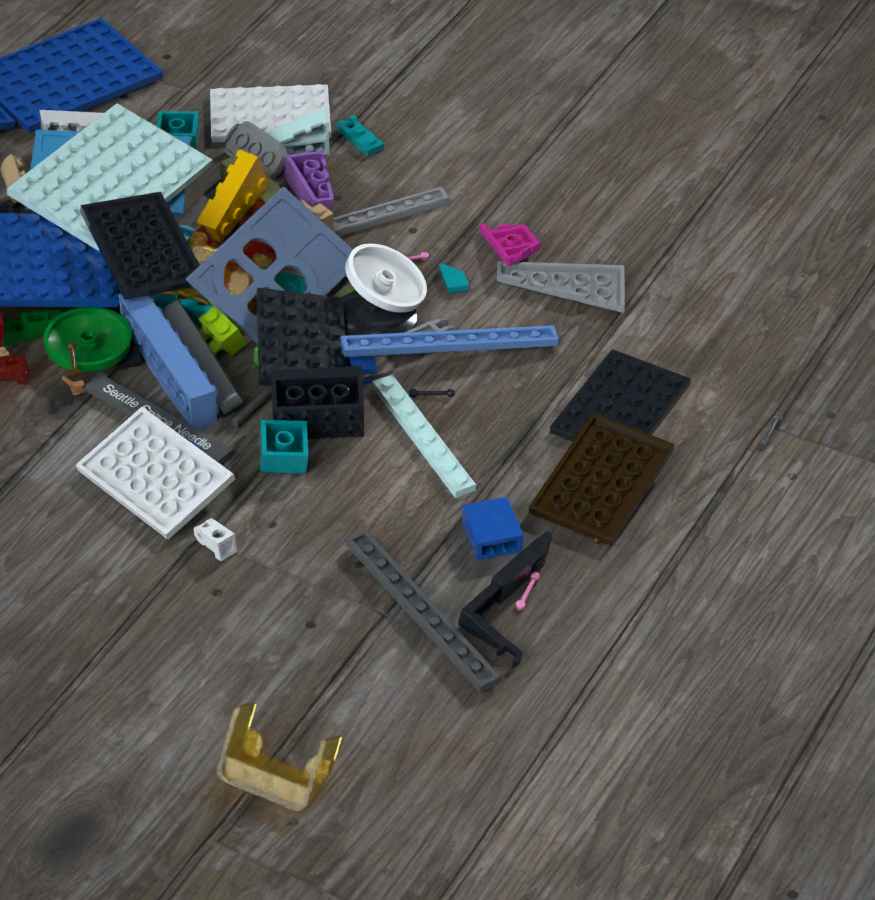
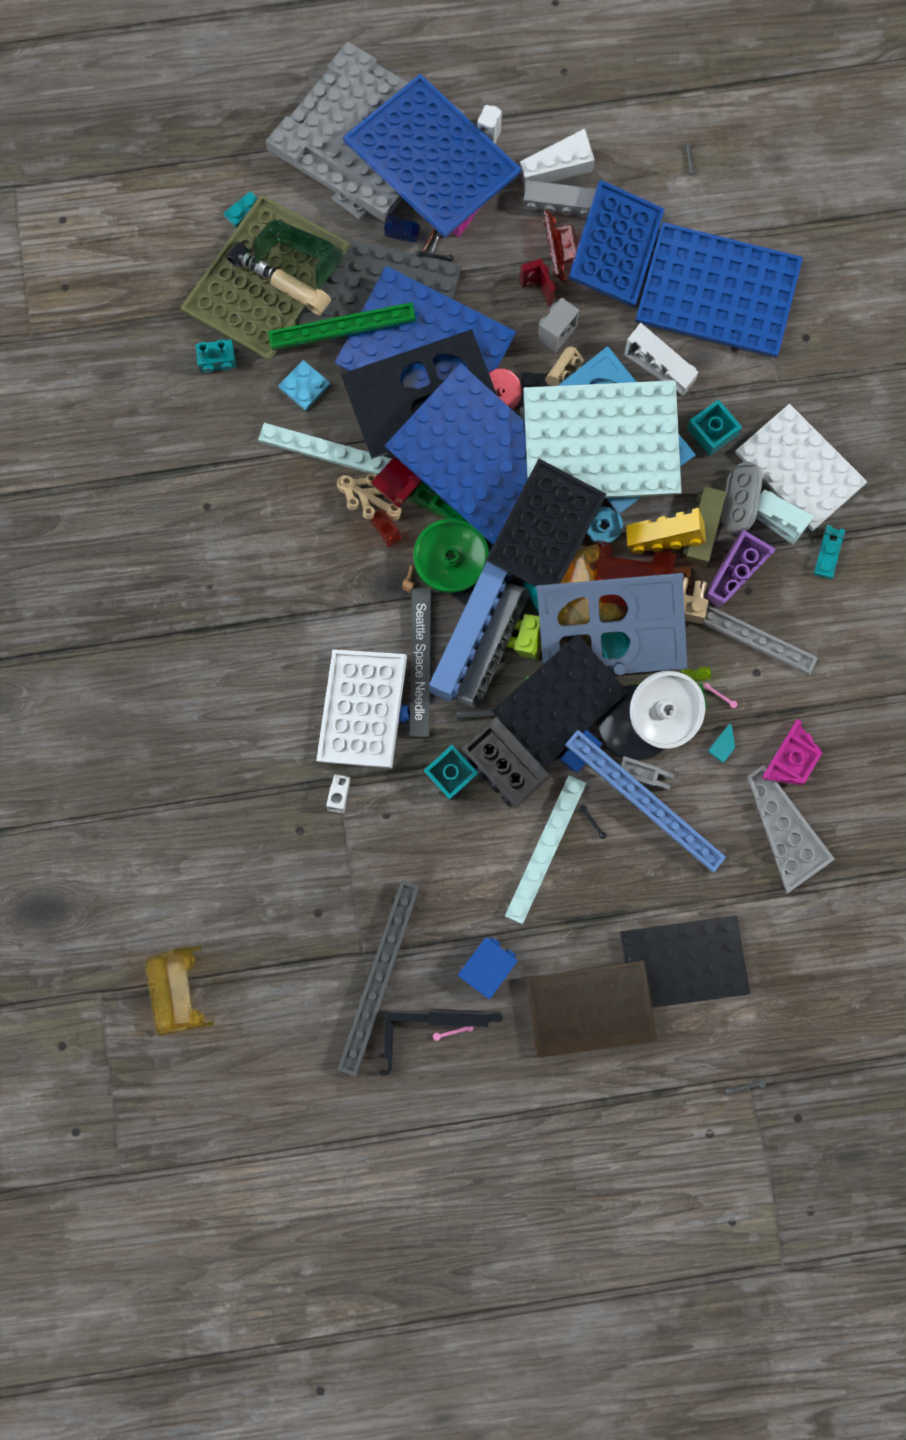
camera: 55 degrees right, 35 degrees up
reddish brown hinge [67,342,80,378] -> none

